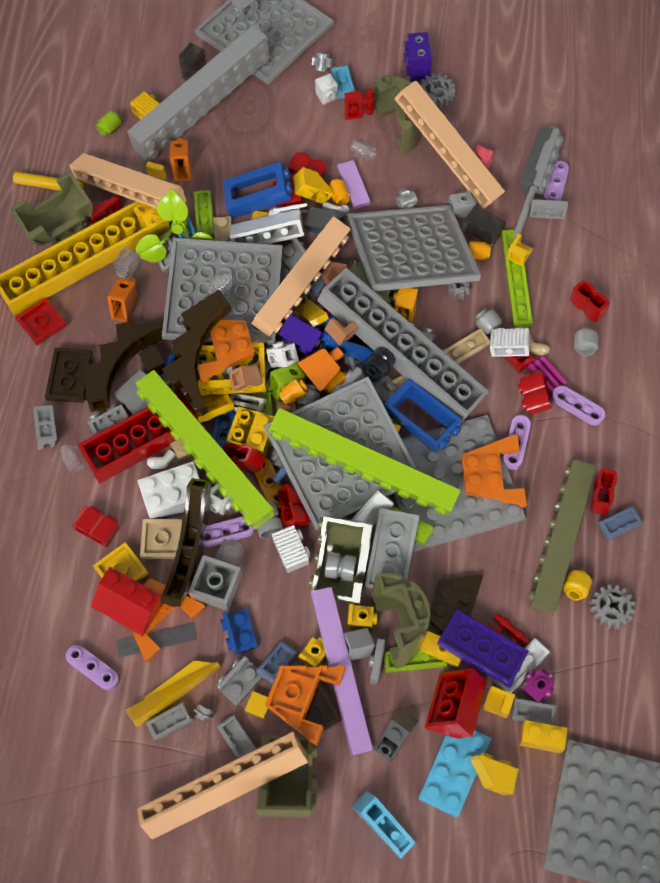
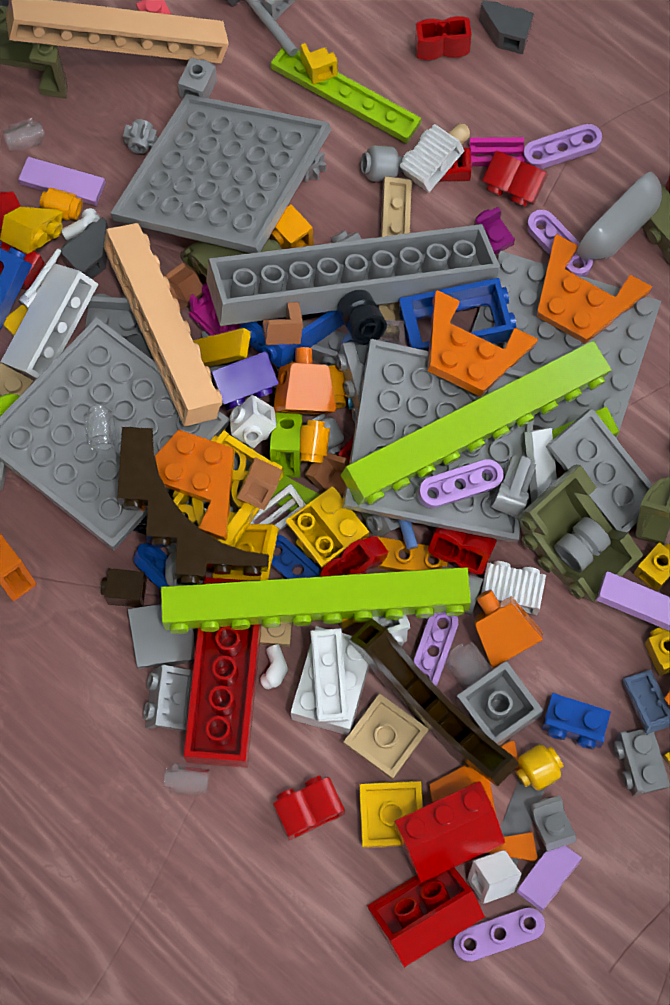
camera: 55 degrees left, 5 degrees up
light grey hinge [33,405,57,450] -> none
dark brown plate [45,347,92,403] -> none
dark brown arch [83,321,165,412] -> none
yellow wedge [125,661,221,728] -> none
light grey plate [145,702,193,742] -> none
light grey plate [194,703,214,722] -> none
clear smoke brick [463,205,506,246] -> none
light orange brick [467,241,491,260] -> none
light grey head [574,327,599,356] -> none
none -> white tile [311,628,349,724]
none -> red slope [367,868,485,967]
none -> lavender plate [417,459,503,509]
none -> orange wing [427,290,538,397]
none -> white panel [467,850,521,904]
none -> magenta bracket [474,207,515,255]
none -> orange torso [475,589,543,668]
none -> dark grey slope [479,0,534,54]
none -> light grey piece [490,455,536,519]
none -> yellow head [516,744,564,791]
none -> lavender slope [517,846,582,911]
none -> light grey bracket [531,795,576,852]
none -> light grey brick [576,171,662,260]

